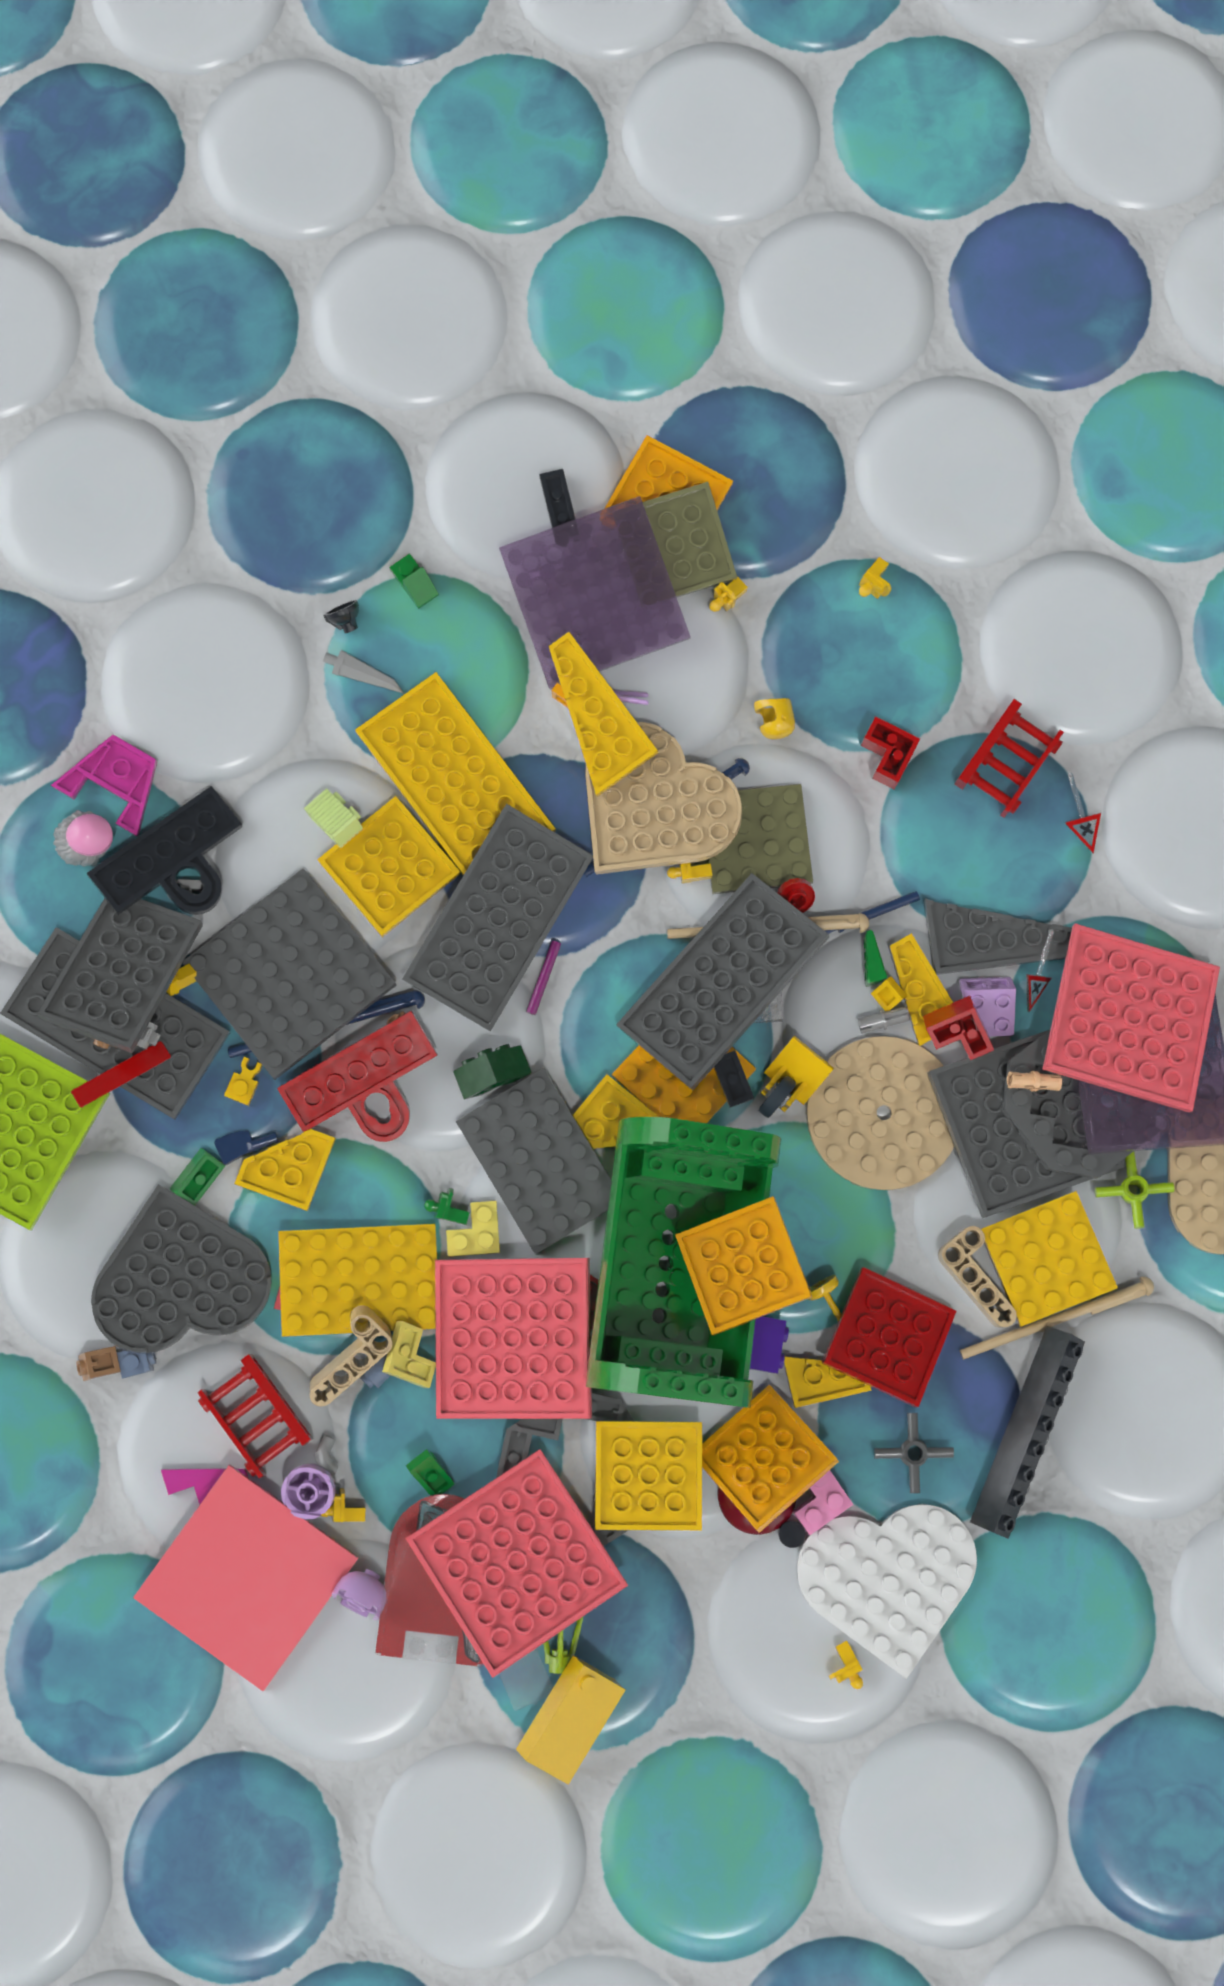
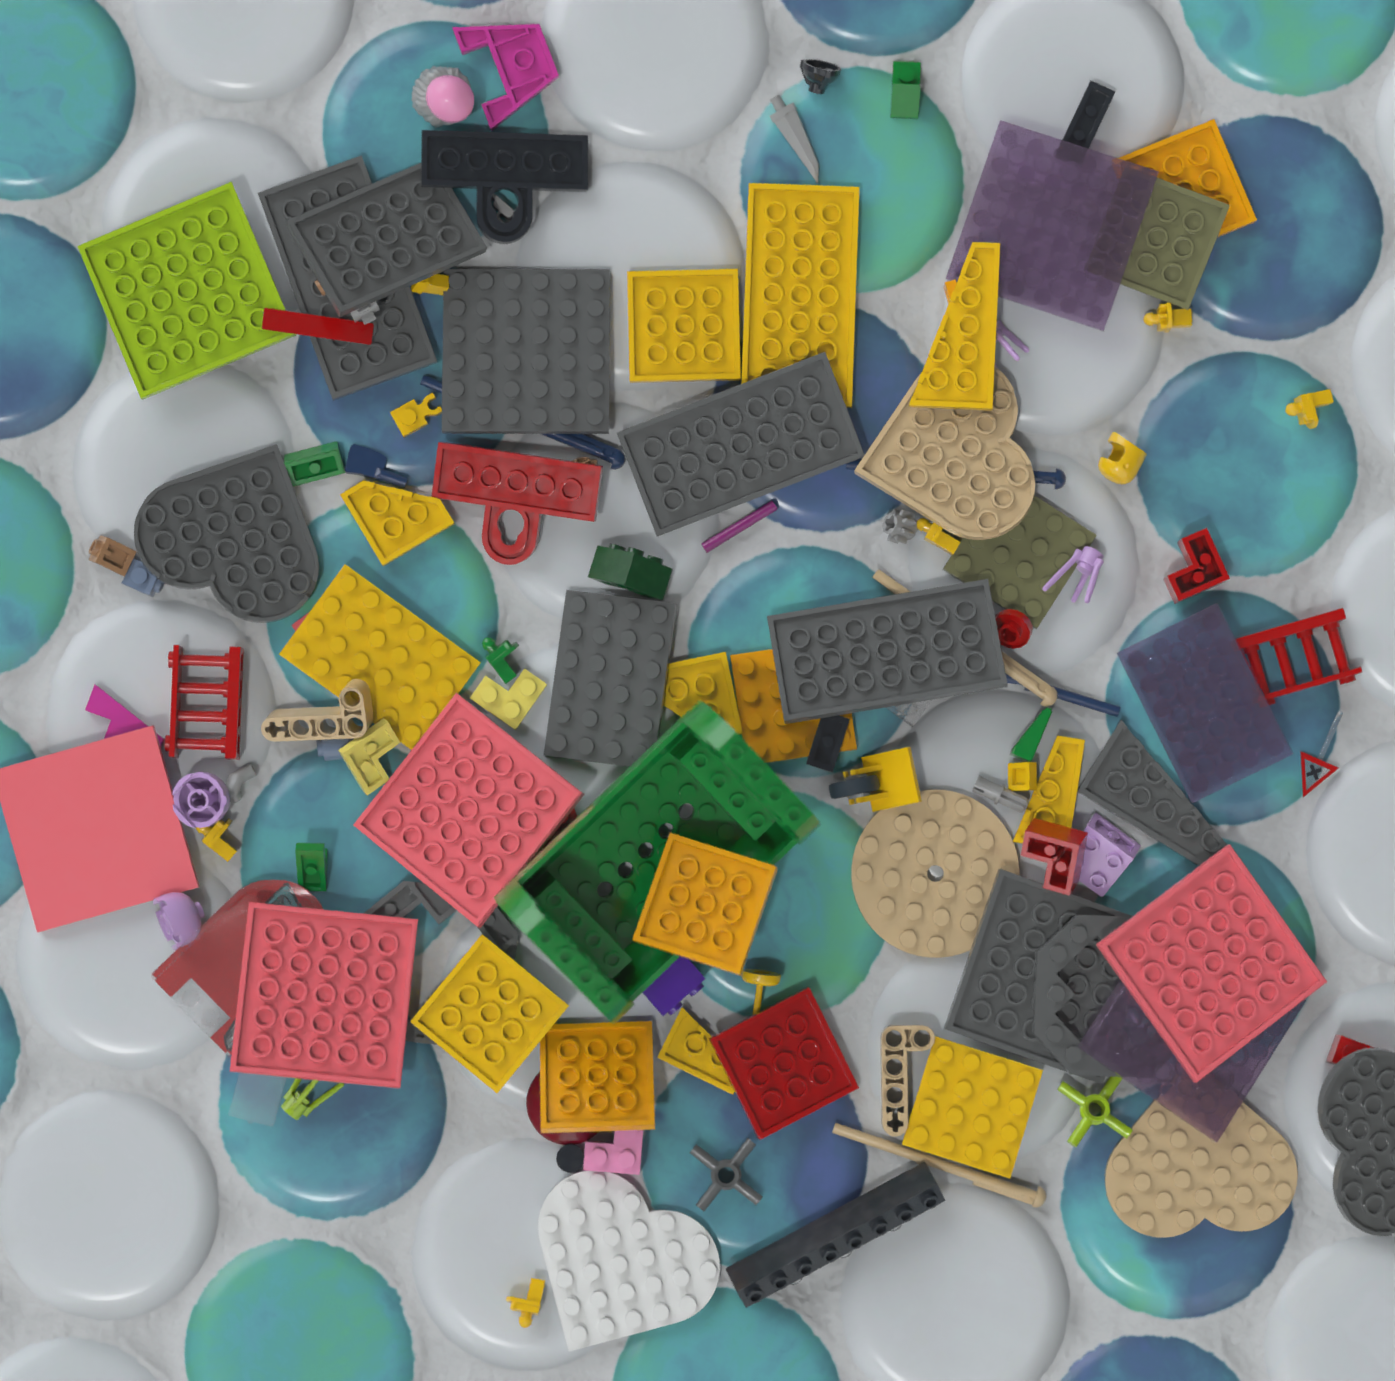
camera: 45 degrees right, 5 degrees up
yellowish green brick [304,788,363,848] -> none
yellow brick [516,1655,626,1785] -> none
light nougat pin [1007,1071,1062,1092] -> none
clear piece [1026,929,1054,1012] -> none
none -> light grey gear [883,509,917,544]
none -> lavender plant [1042,546,1104,603]
none -> clear purple plate [1117,603,1294,803]

